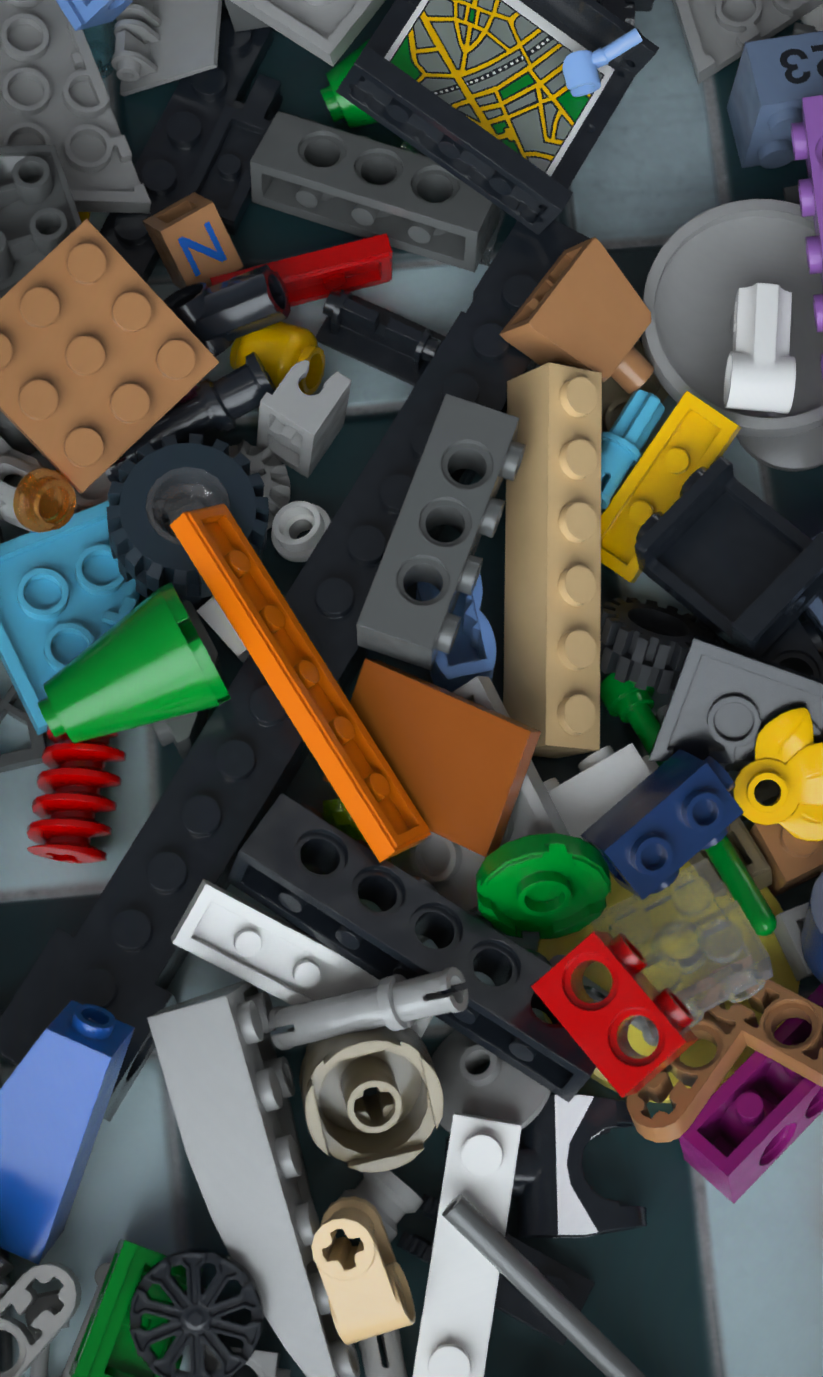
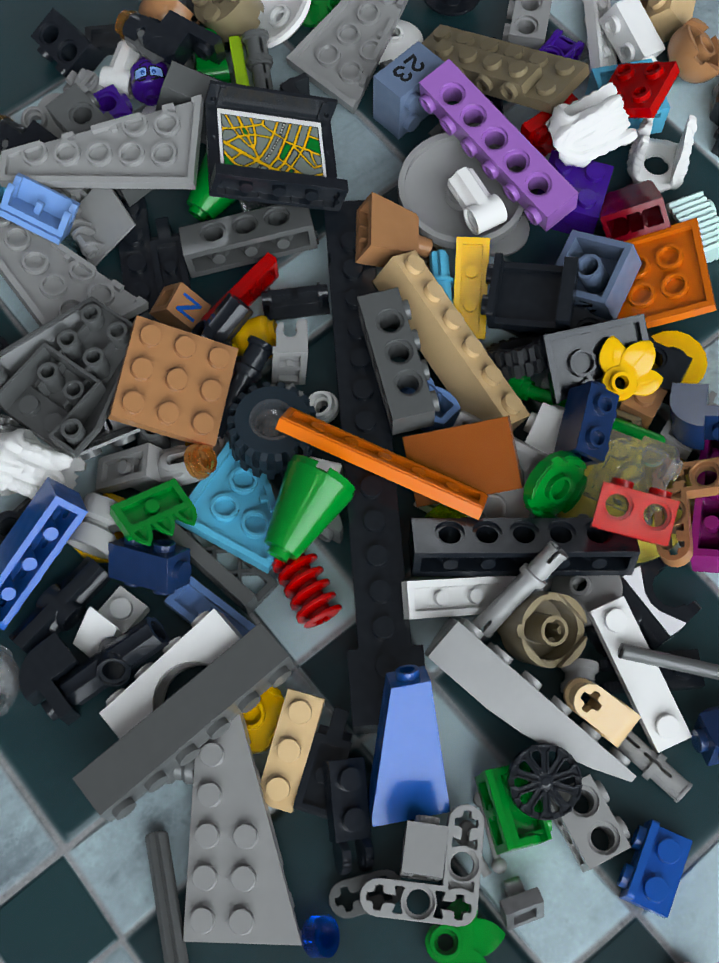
camera: 30 degrees left, 5 degrees down
light blue hand [562,27,643,97] -> none

